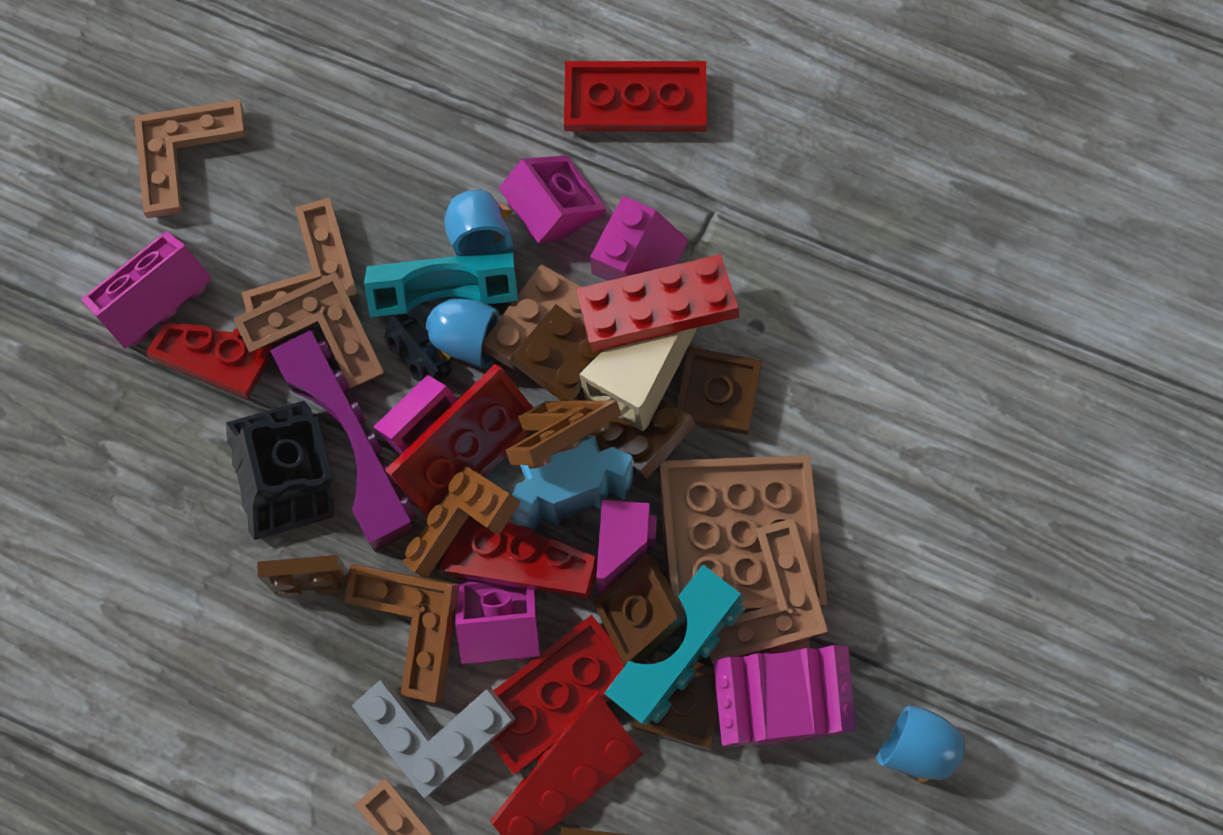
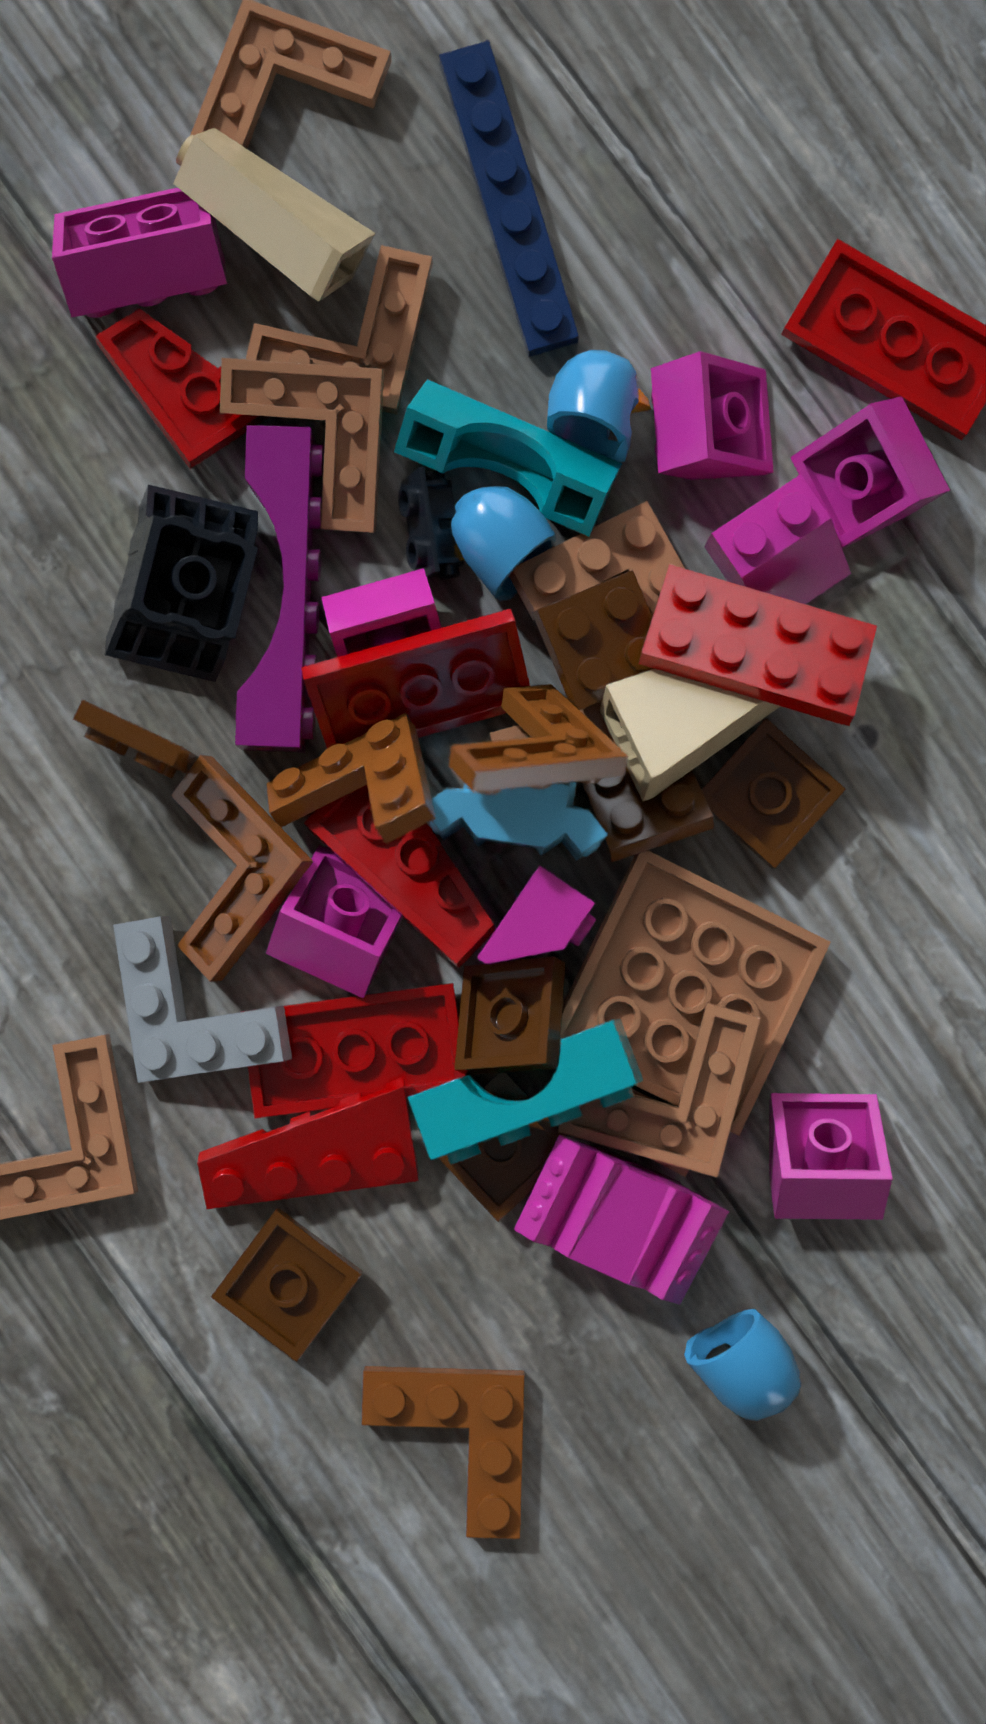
camera: 30 degrees right, 15 degrees up
none -> tan slope [173,128,376,301]
none -> dark blue plate [439,40,579,357]
none -> dark pink slope [769,1093,893,1220]
none -> dark pink slope [790,396,950,549]

